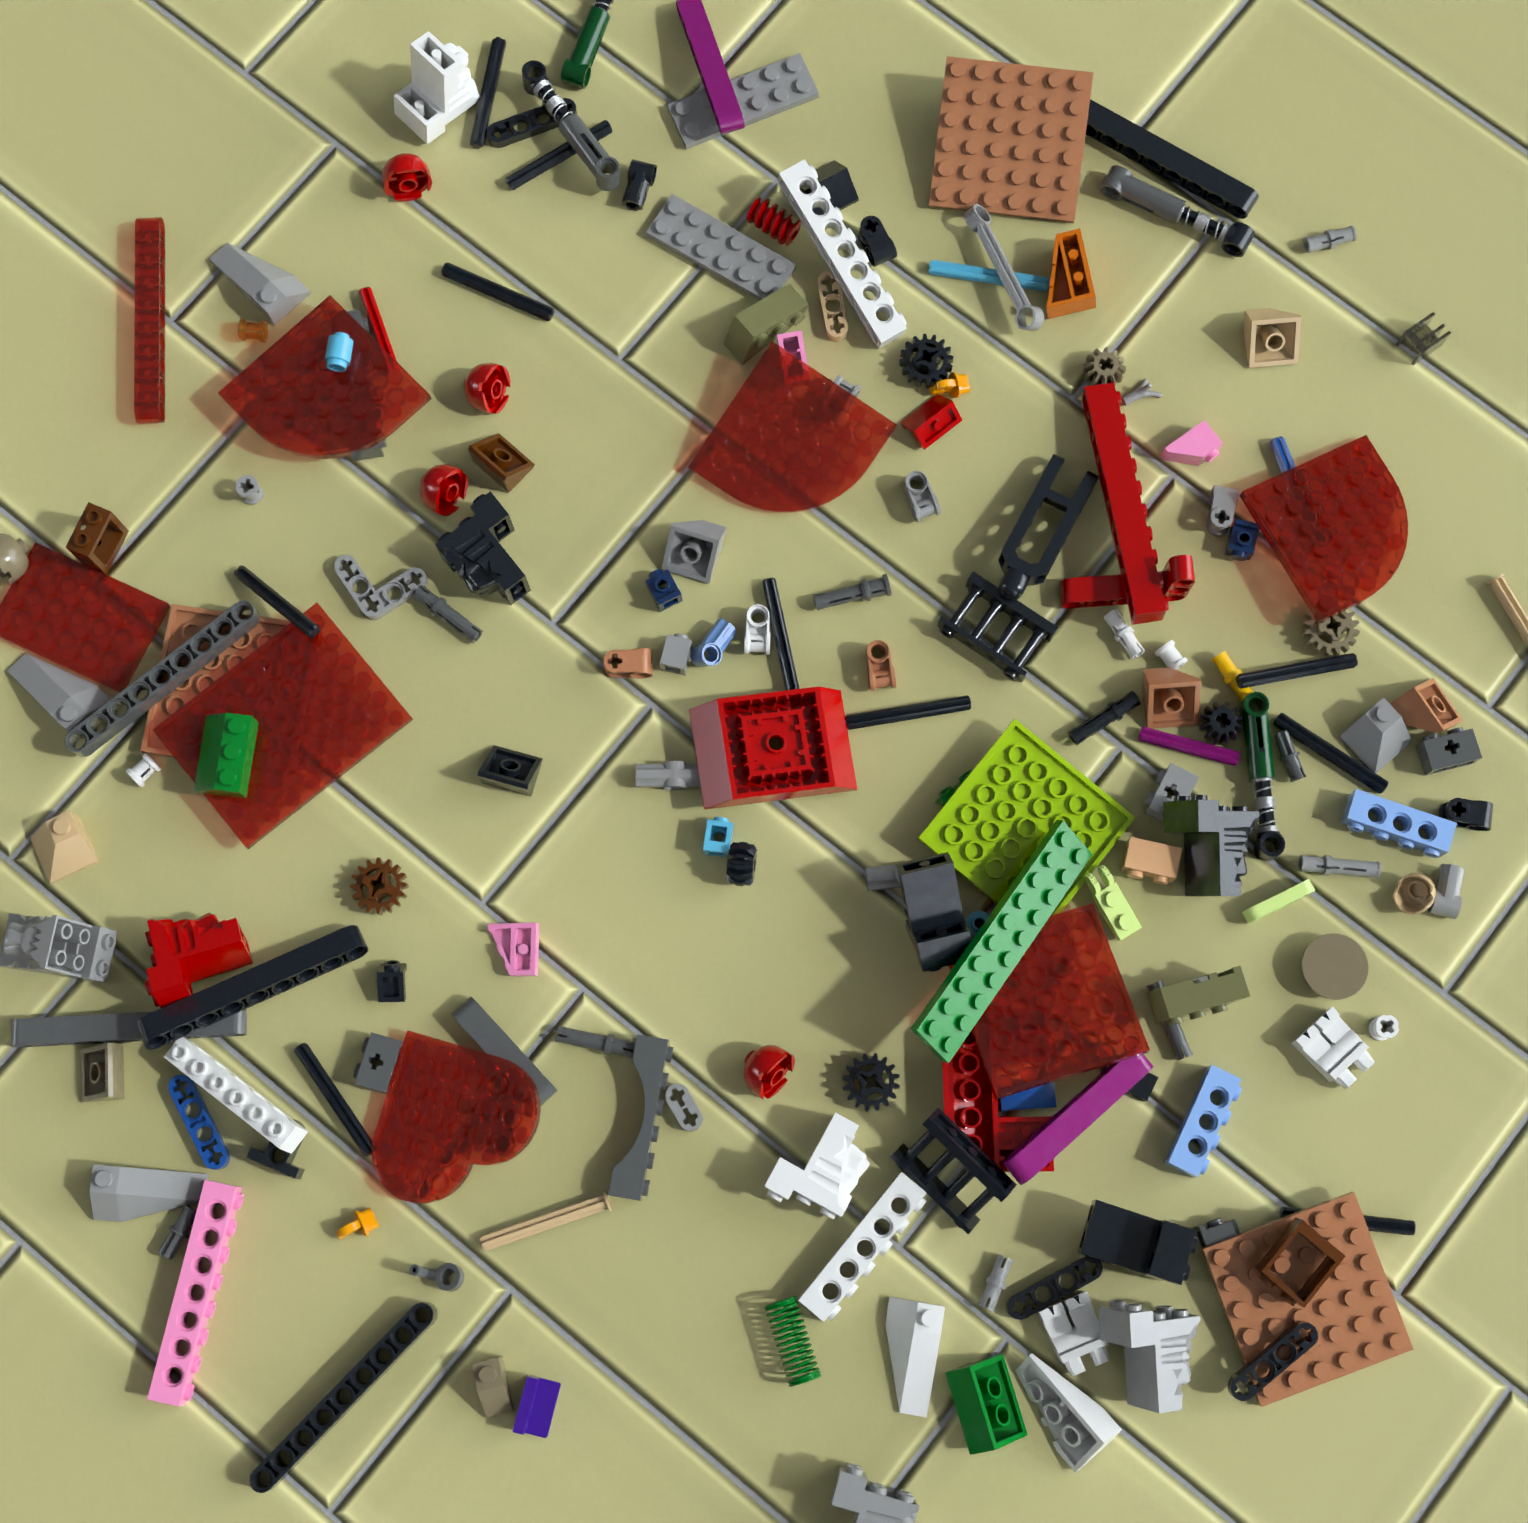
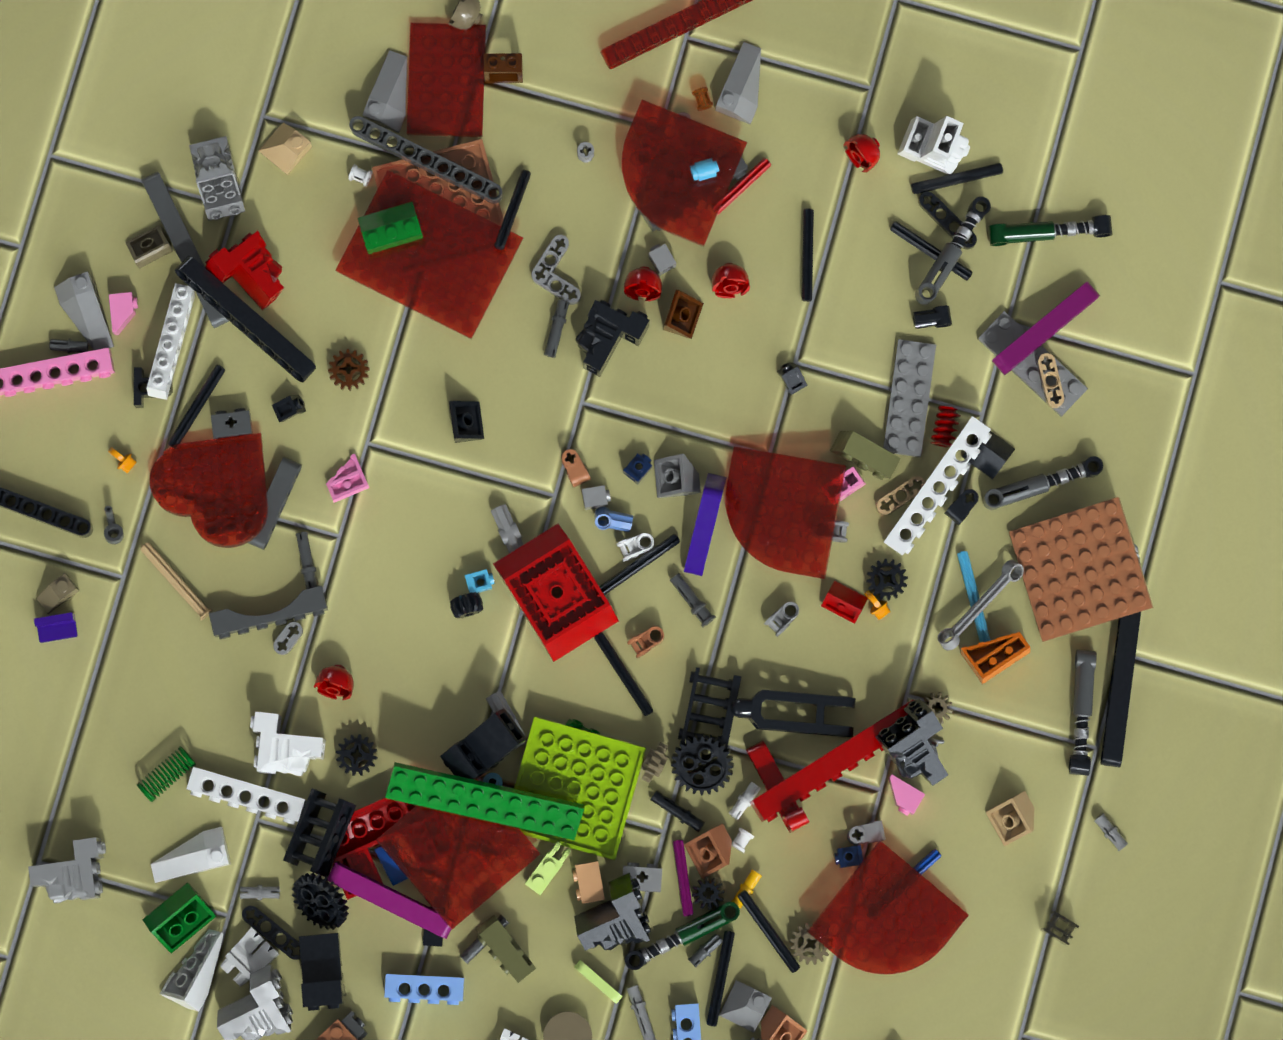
camera: 60 degrees right, 5 degrees up
blue beam [168,1075,230,1170] -> none
none -> bright pink slope [109,292,138,335]
none -> black gear [292,872,349,930]
none -> dark tan gear [641,742,668,783]
none -> light grey brick [648,244,676,276]
none -> black gear [671,733,734,796]
none -> dark purple beam [684,473,727,576]
none -> black bracket [777,362,808,395]
none -> black brick [875,698,948,786]
none -> piece [983,456,1103,510]
none -> tan beam [1037,353,1064,408]

